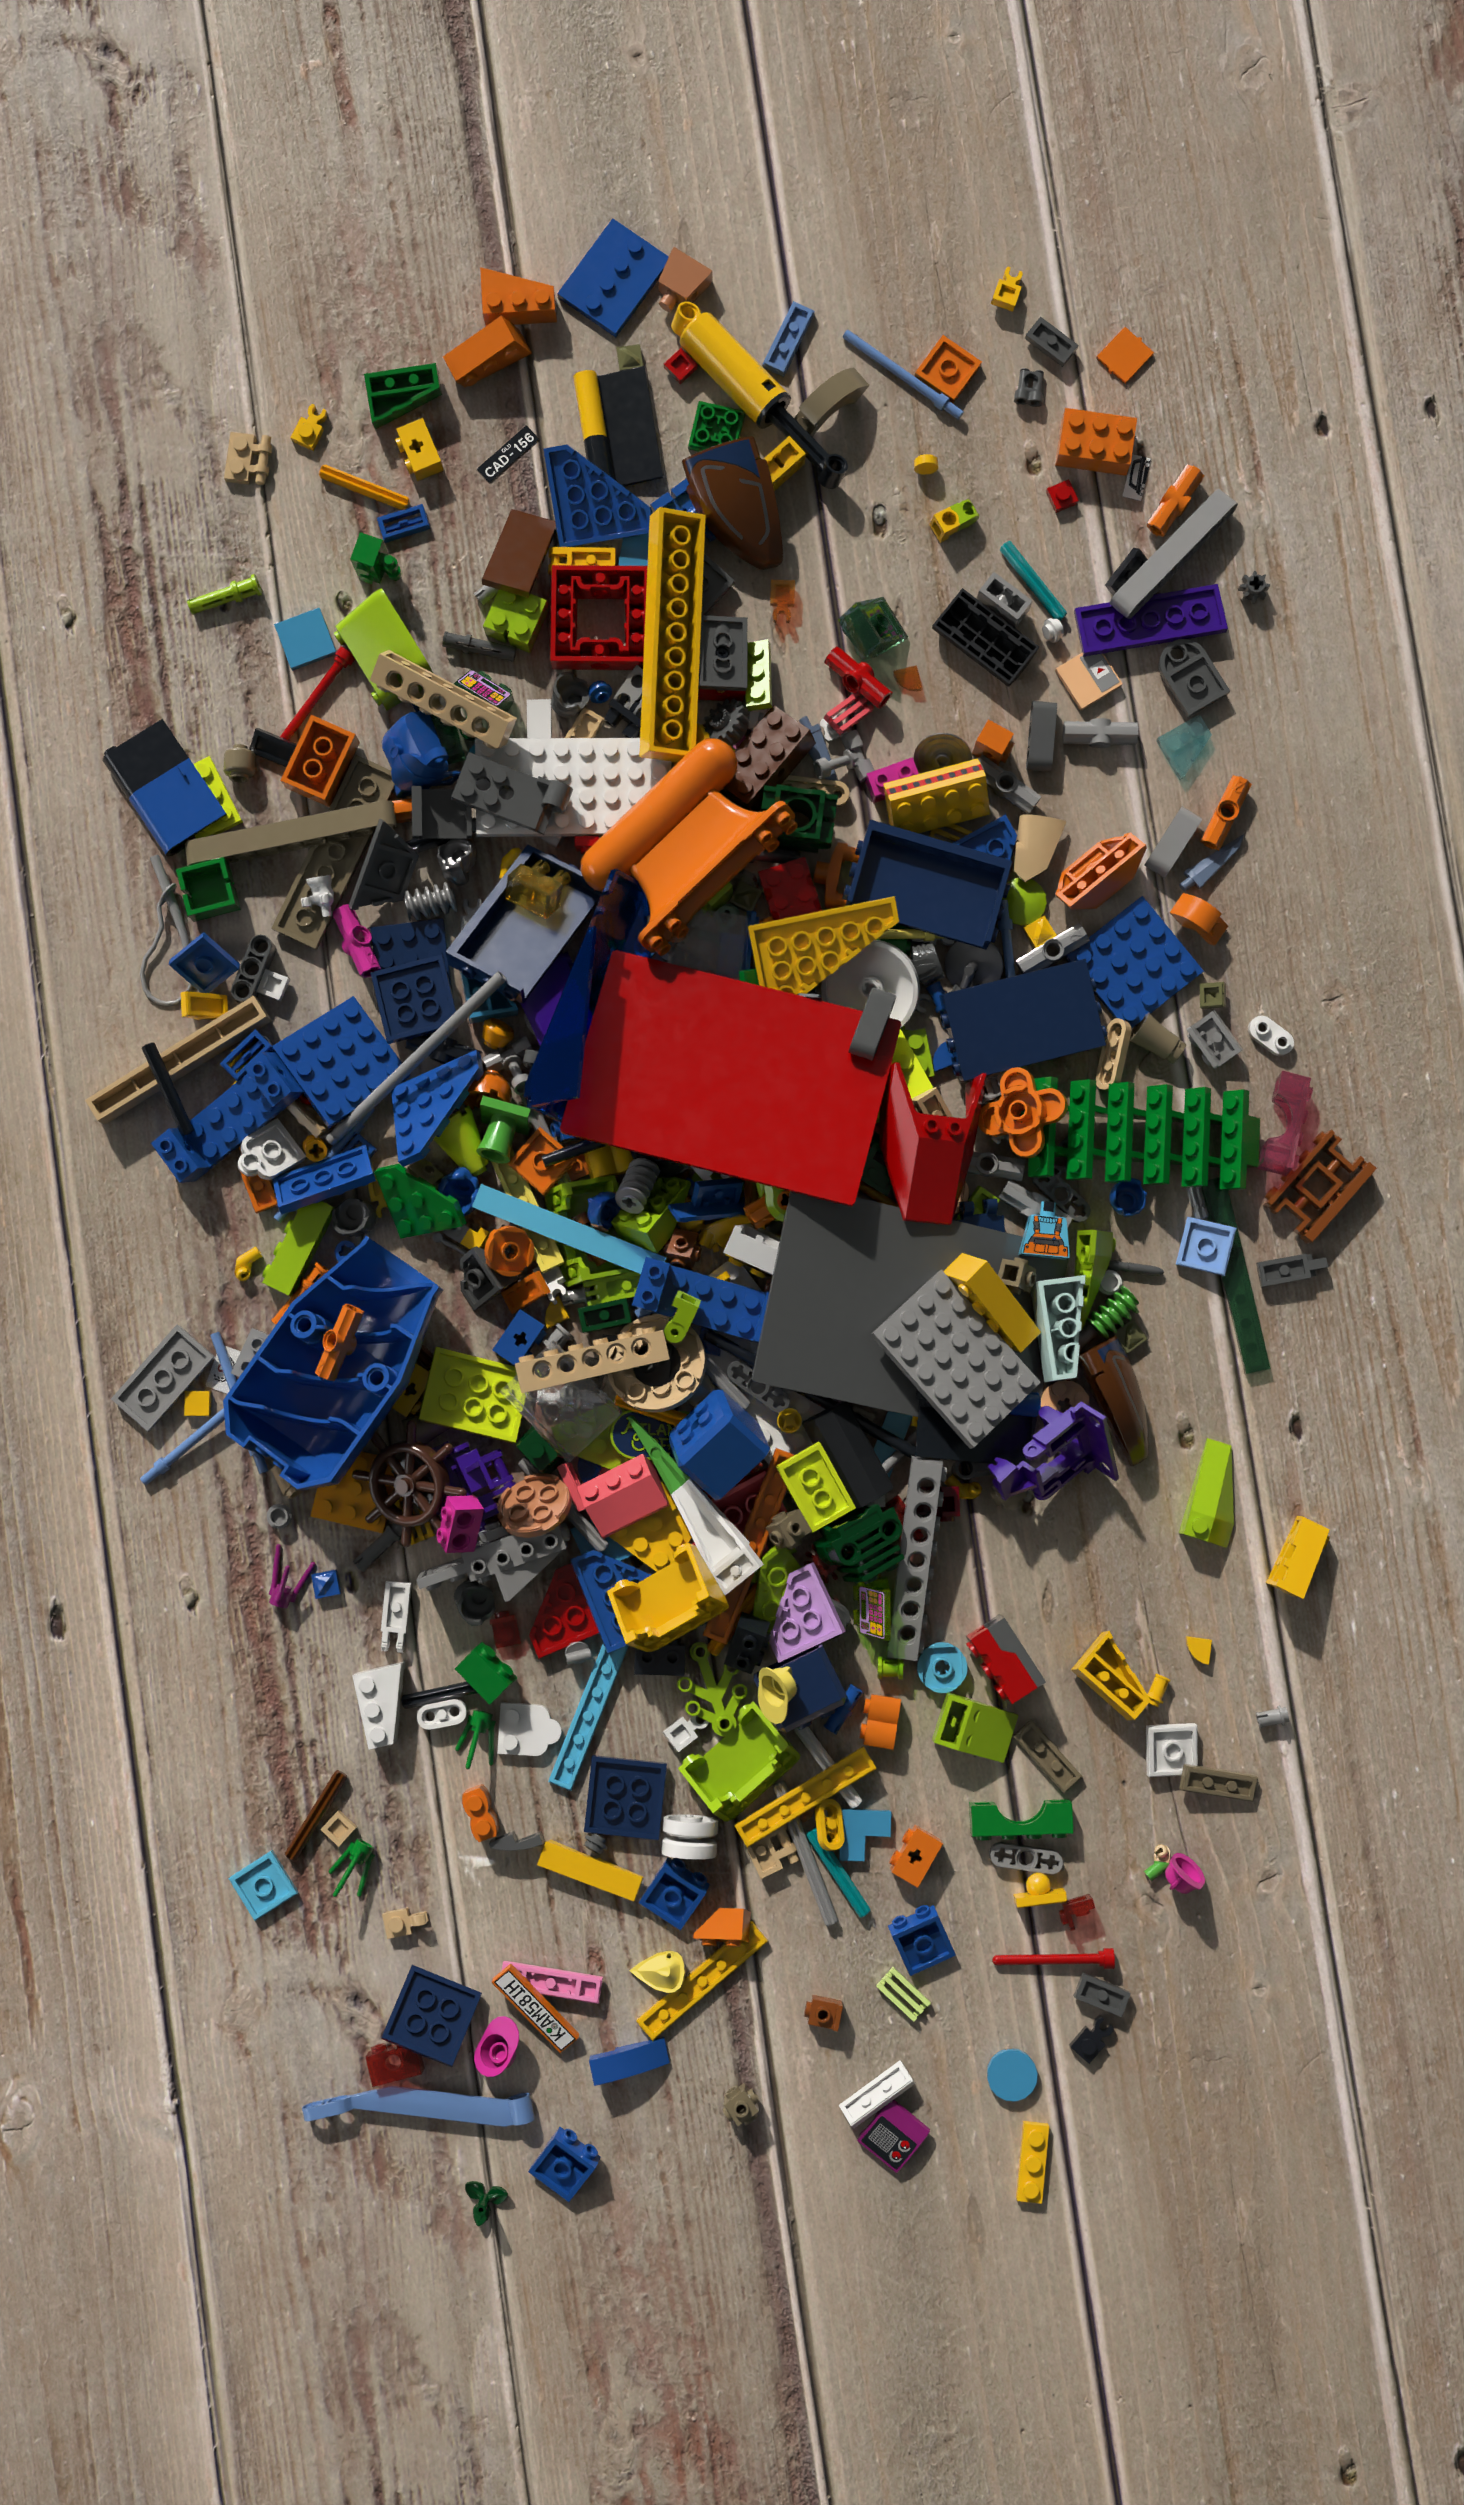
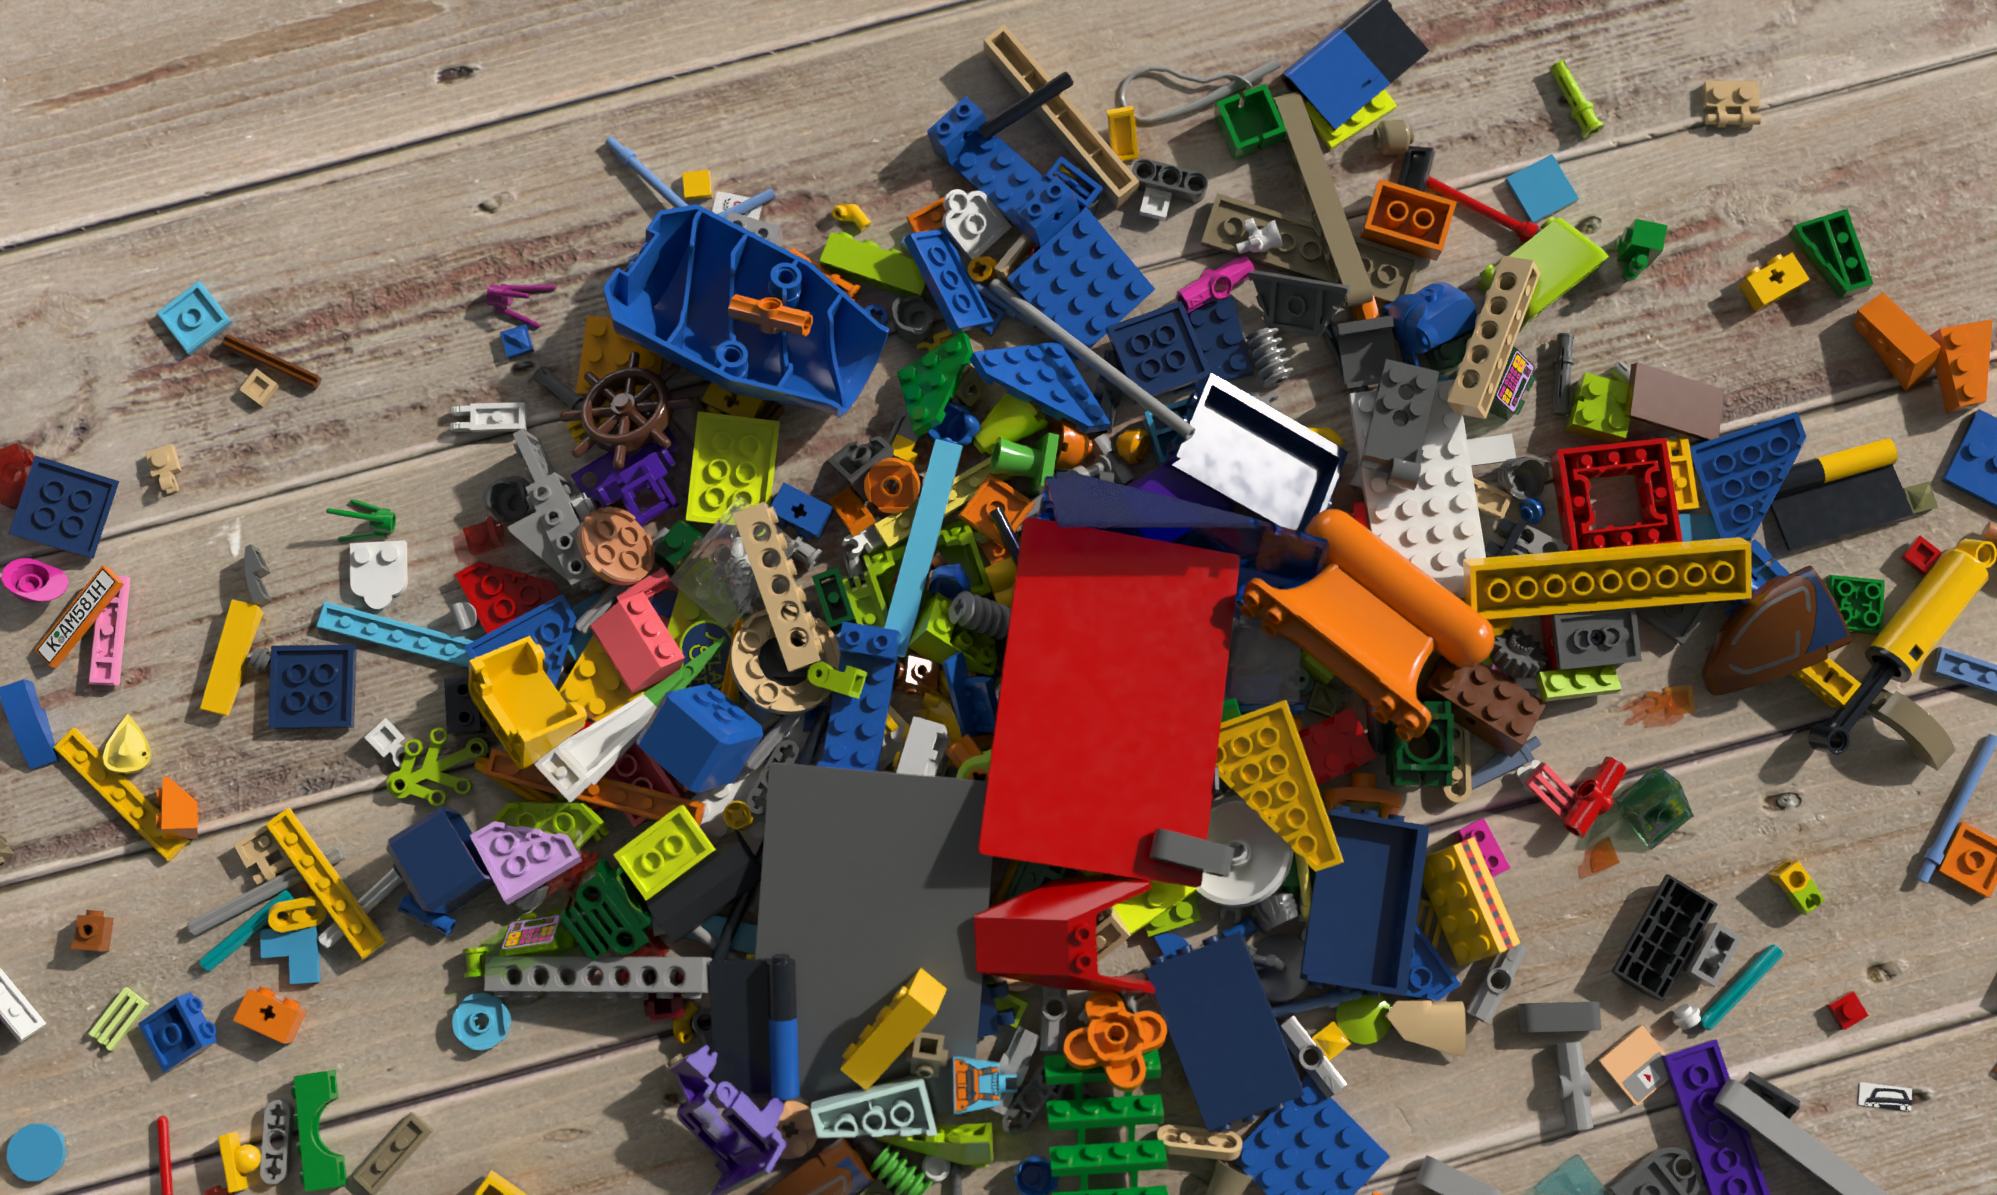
camera: 80 degrees right, 5 degrees down
light grey plate [111,1324,215,1432] -> none
blue tile [168,932,240,993] -> none
light grey plate [267,1504,292,1529] -> none
yellow plate [290,404,328,451] -> none
light orange axle [319,464,410,510] -> none
green plant [329,1839,375,1897] -> none
white wedge [352,1661,405,1750] -> none
blue tile [377,504,430,543] -> none
black axle [401,1681,477,1709] -> none
white plate [417,1699,467,1730] -> none
dark pink brick [436,1495,484,1553] -> none
flat silver hair [437,839,476,886] -> none
green brick [455,1642,517,1705] -> none
orange brick [462,1784,500,1842] -> none
black sticker [477,425,539,483] -> none
clear yellow brick [505,860,571,919] -> none
yellow tile [545,1296,570,1329] -> none
blue plate [639,1857,710,1931] -> none
white wheel [662,1814,718,1859] -> none
lime windscreen [678,1701,801,1822] -> none
black brick [724,1612,772,1674] -> none
light yellow piece [758,1667,797,1724] -> none
dark tan brick [766,1509,812,1550] -> none
light grey bar [813,730,875,782] -> none
orange brick [859,1694,901,1750] -> none
light grey plate [870,1269,1041,1449] -> none
yellow tile [914,454,938,475] -> none
flat silver shield [914,733,972,774] -> none
lime slope [932,1692,1019,1763] -> none
red piece [966,1614,1046,1704] -> none
orange brick [972,719,1015,766] -> none
dark grey piece [1014,368,1044,407] -> none
orange brick [1055,408,1137,476] -> none
orange wedge [1056,832,1147,910] -> none
orange piece [1147,464,1205,537] -> none

